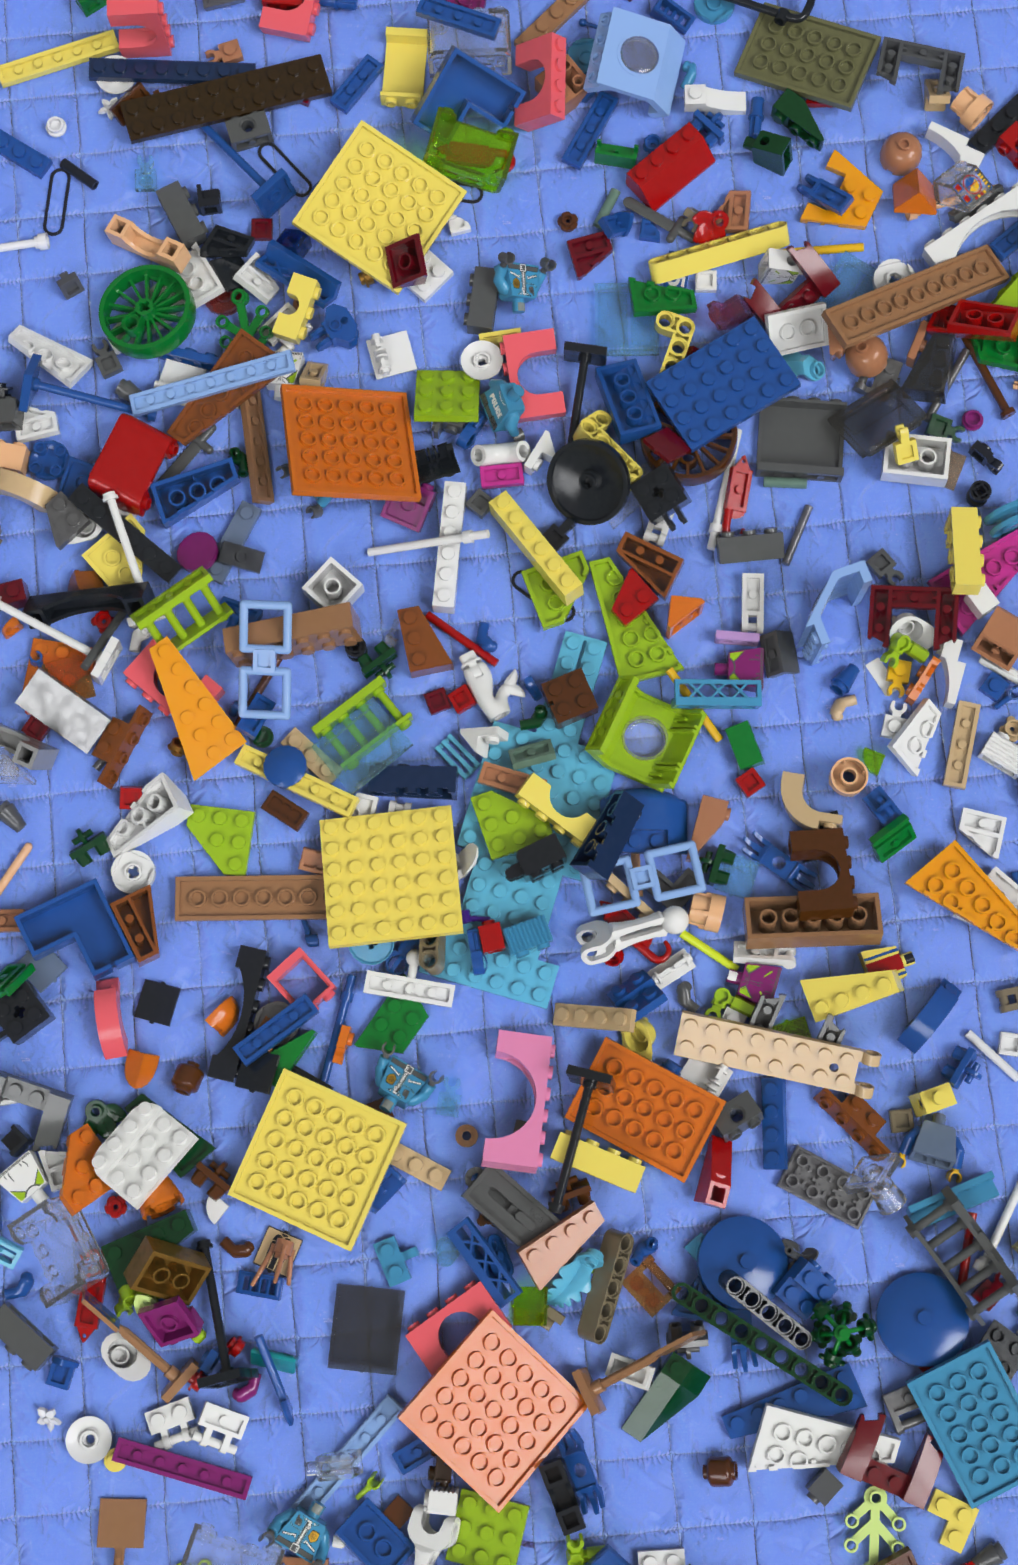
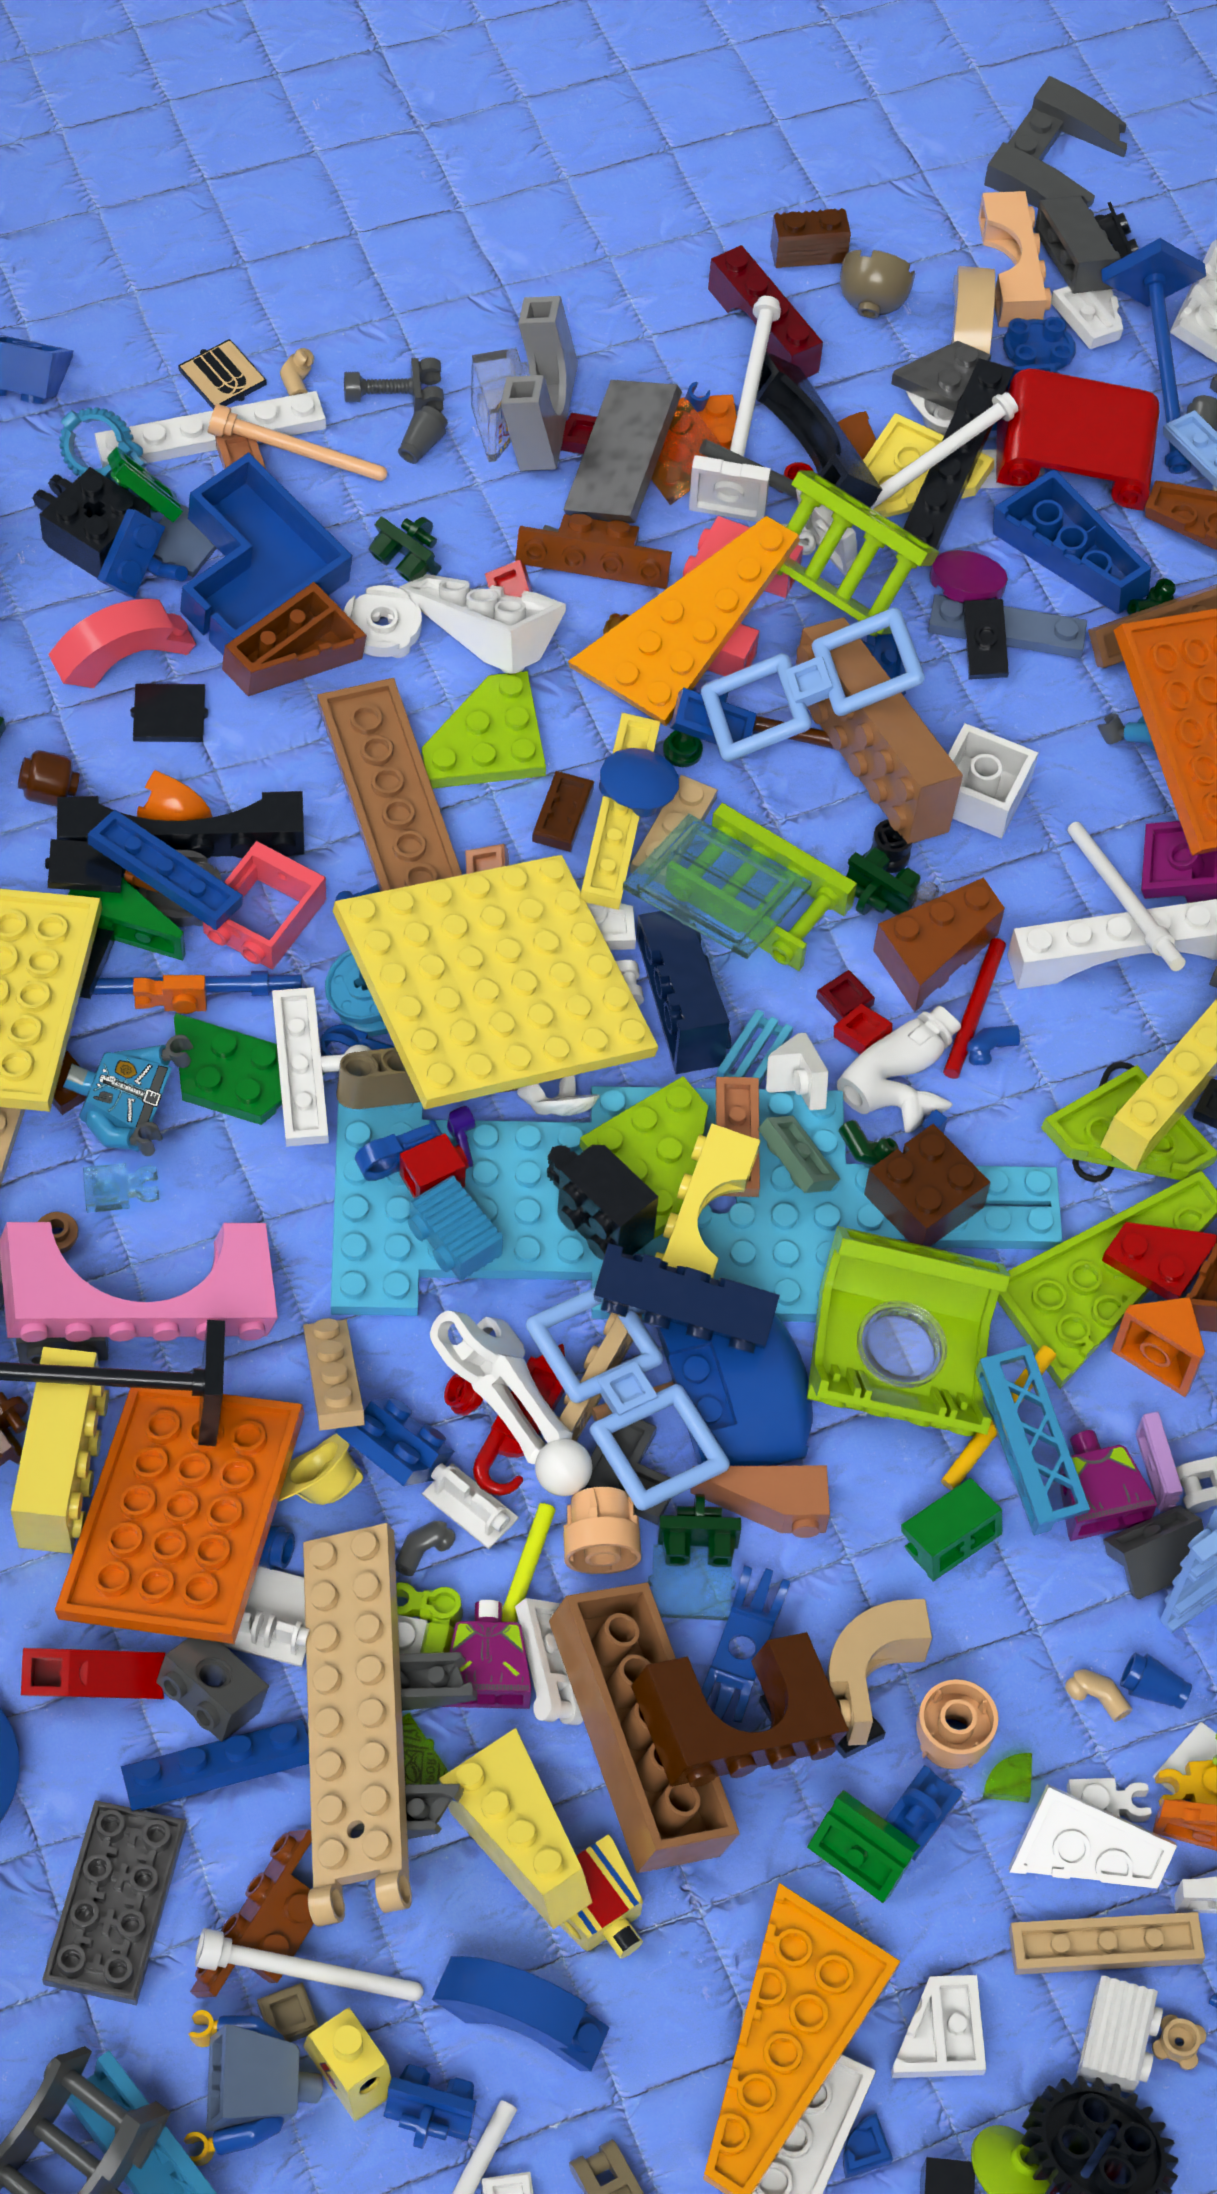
camera: 65 degrees right, 20 degrees down
orange tile [1,617,24,639] -> none
orange brick [124,1049,160,1089] -> none
dark grey sword [158,424,217,481] -> none
red plate [735,767,766,798] -> none
clear plant [843,1152,907,1215] -> none
none -> blue plate [97,509,188,598]
none -> white piece [195,1928,424,2001]

